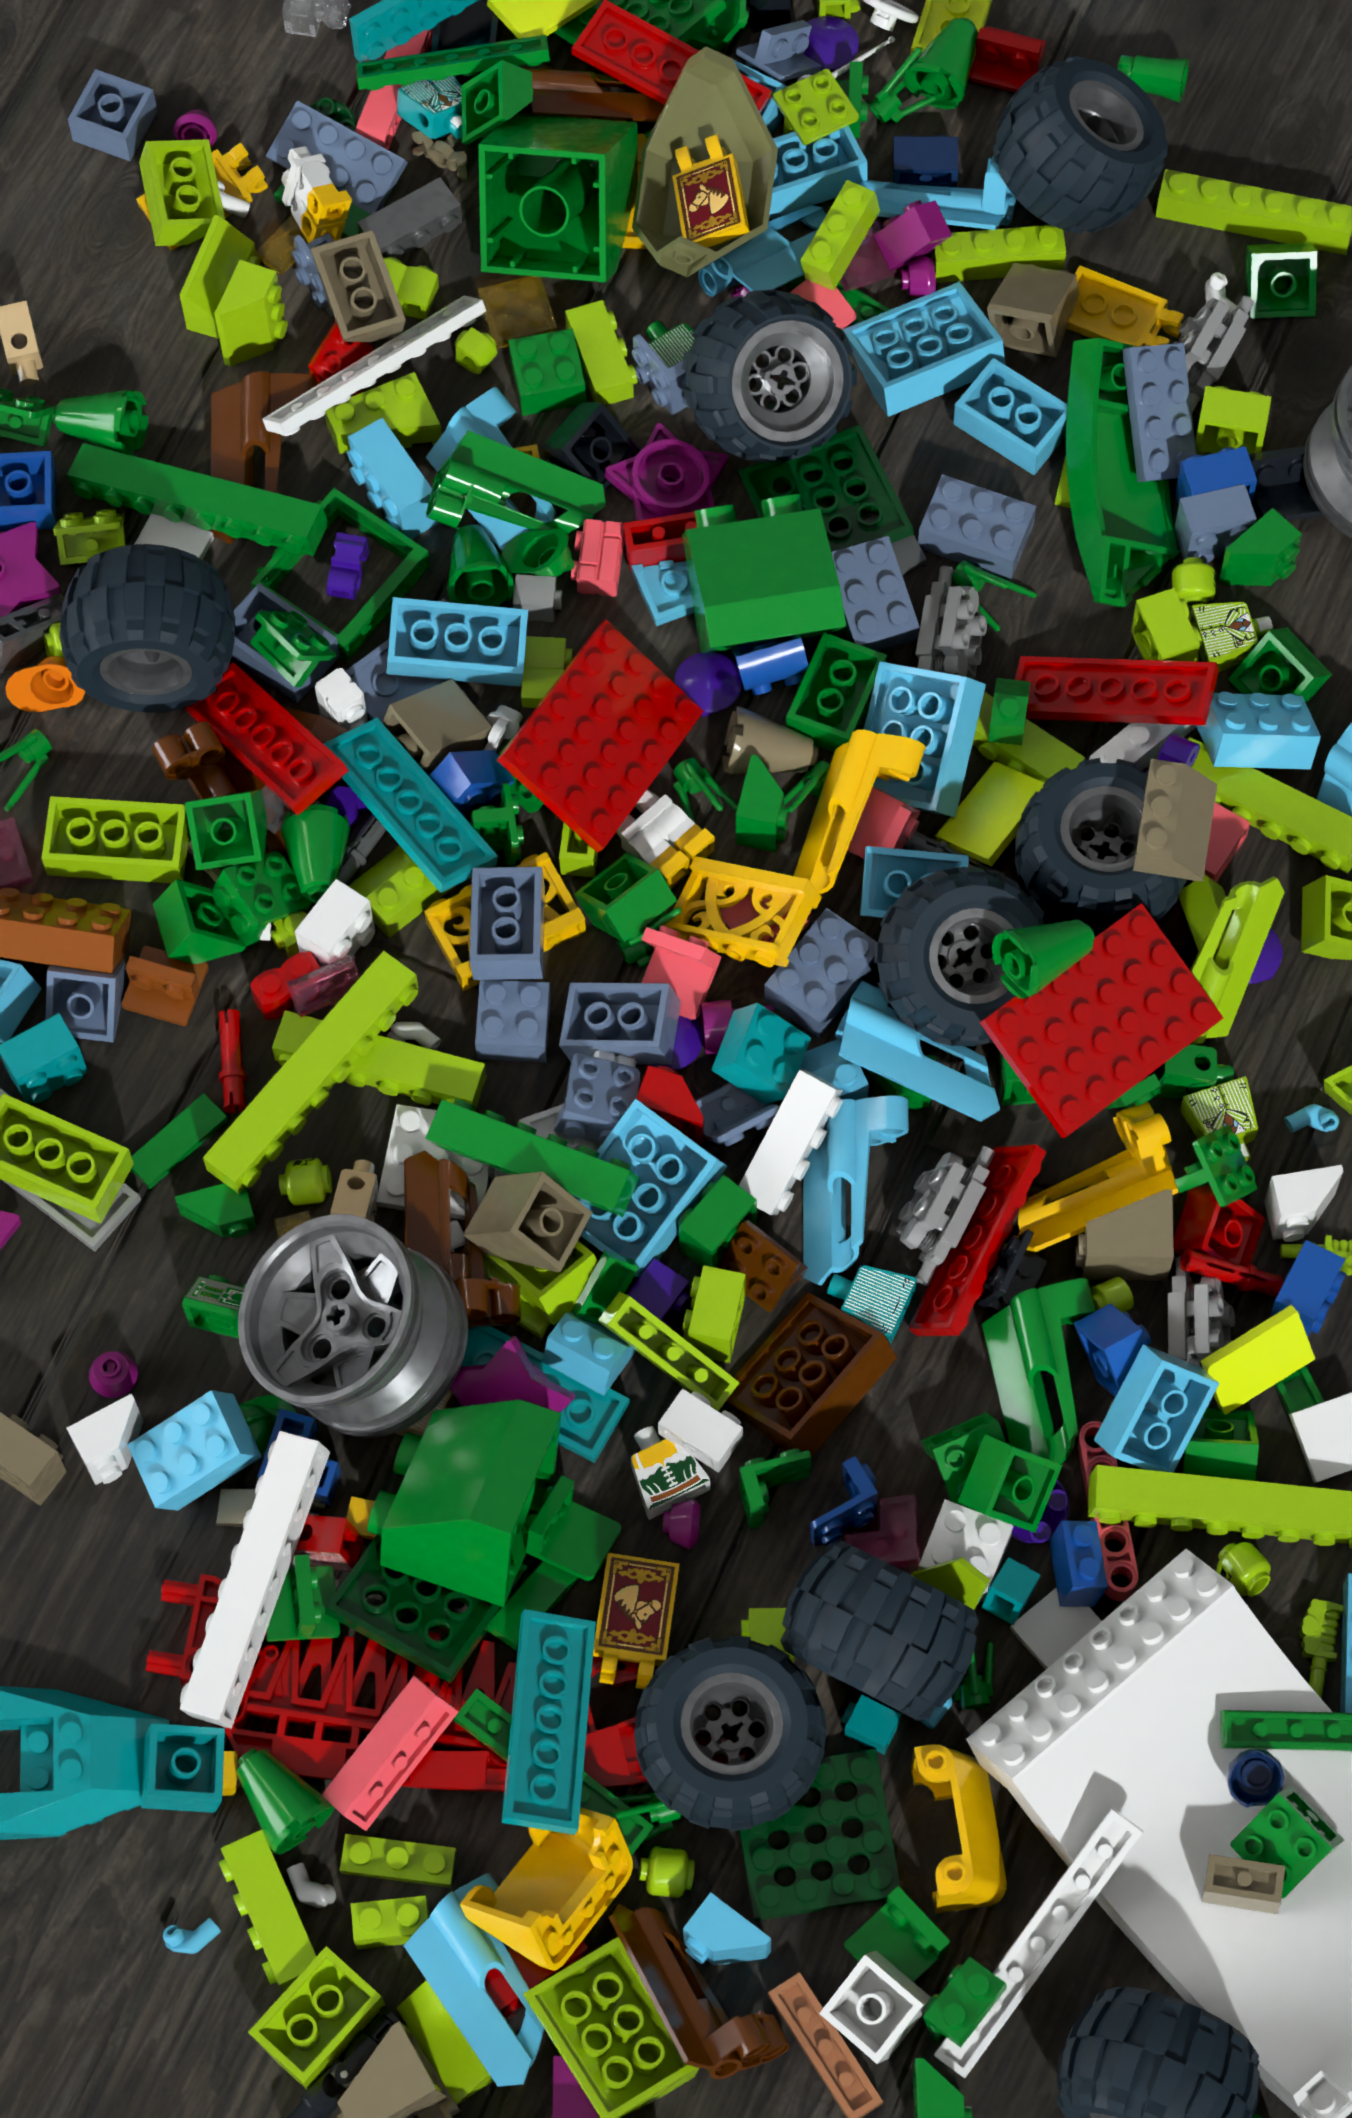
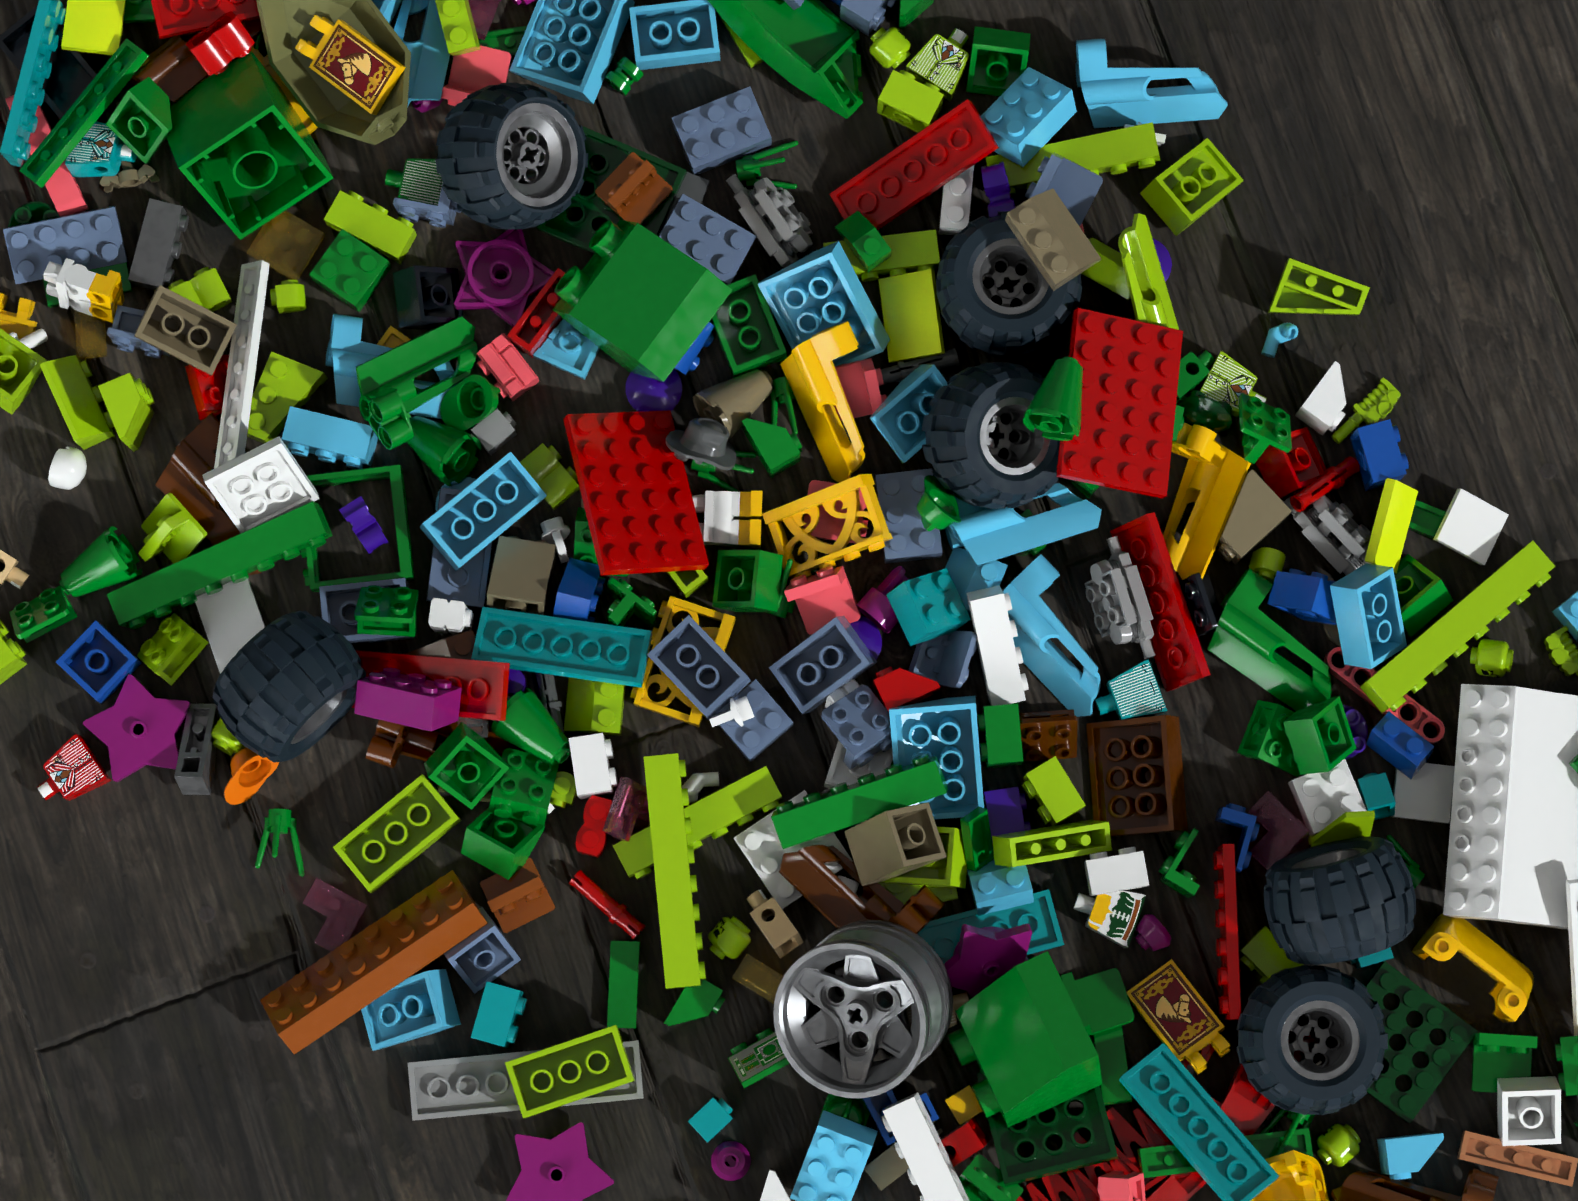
camera: 45 degrees left, 15 degrees up
none -> white hair [48,446,87,490]
none -> lime bracket [138,493,207,564]
none -> red brick [185,11,255,76]
none -> white plate [202,436,319,533]
none -> magenta piece [354,668,462,731]
none -> dark orange bracket [595,152,673,225]
none -> green wheel [604,56,644,96]
none -> dark grey hat [665,418,736,470]
none -> teal brick [688,1097,733,1143]
none -> white piece [709,696,755,727]
none -> green piece [916,475,961,531]
none -> sand blue bracket [1024,152,1103,226]
none -> dark green dish [1178,390,1232,433]
none -> red plate [1212,844,1241,1020]

